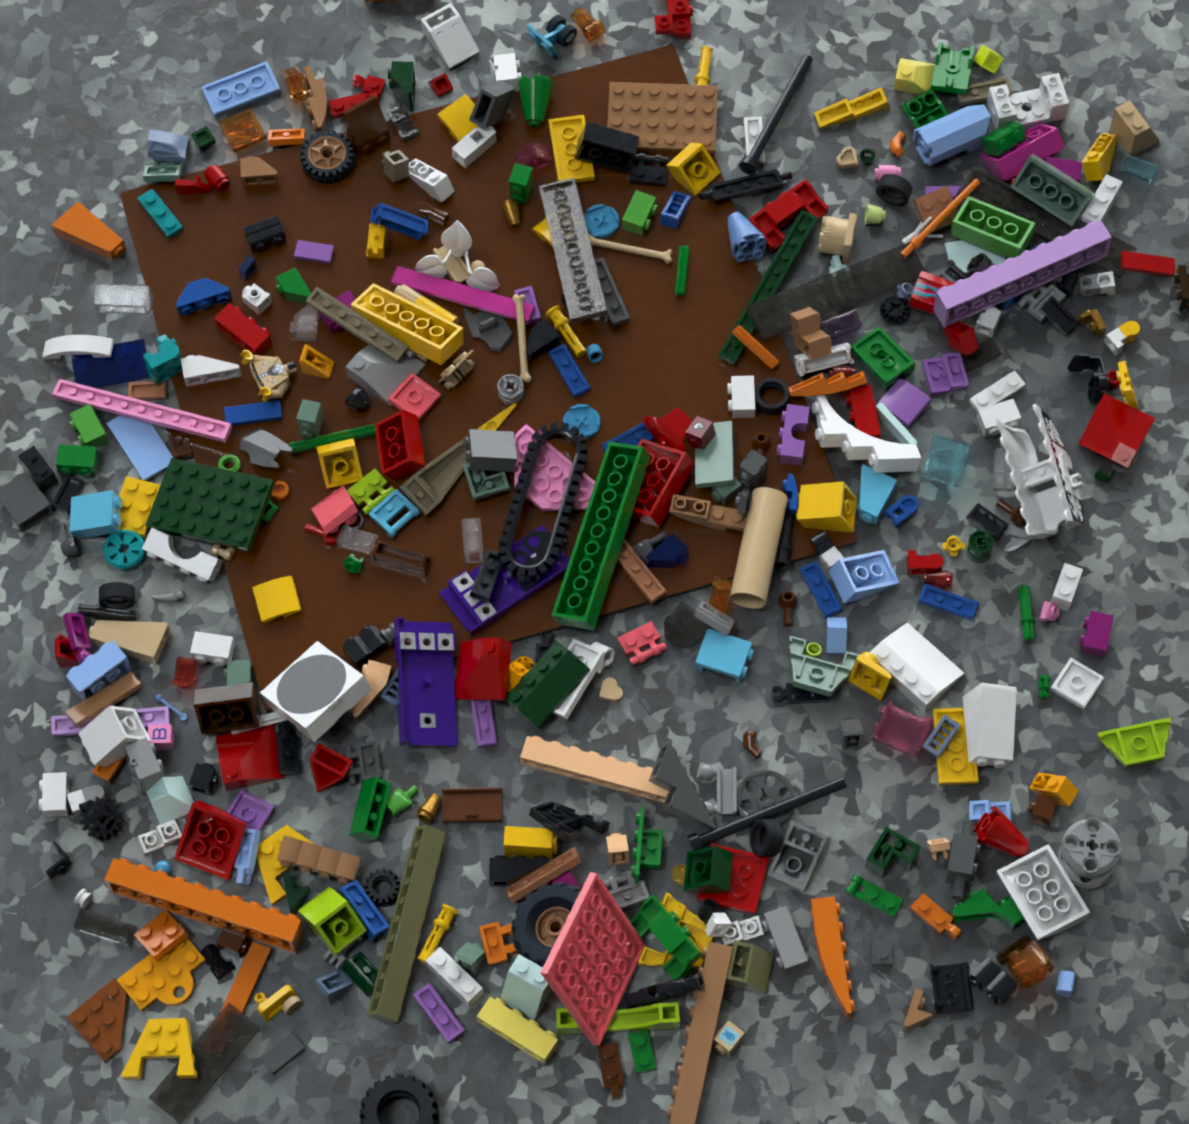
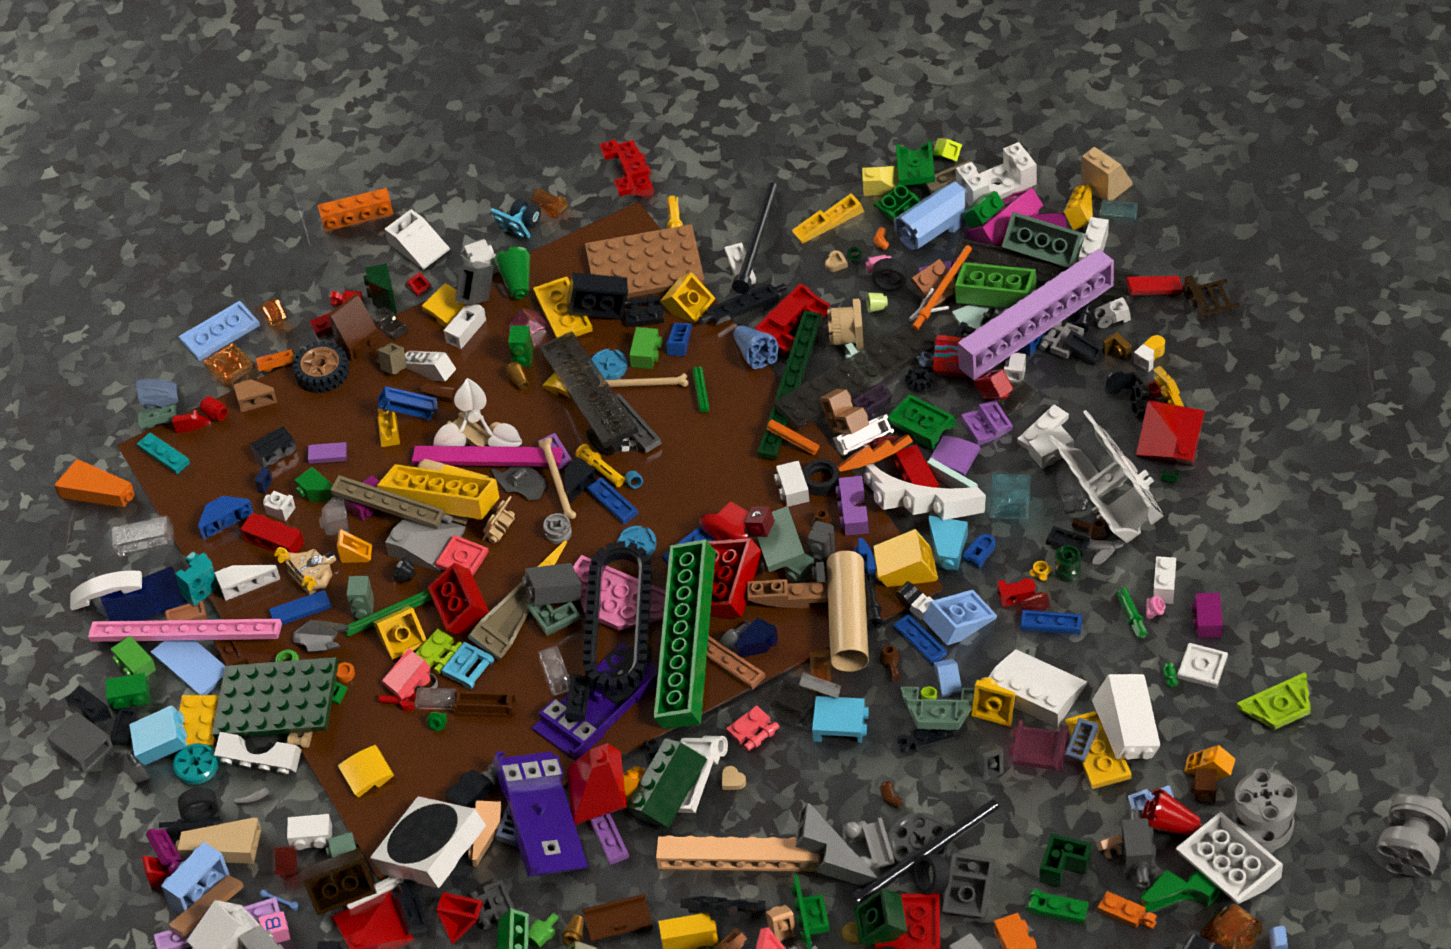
camera: 10 degrees left, 15 degrees down
dark green plate [191,126,216,151] -> none
medium nougat slope [302,65,328,134] -> none

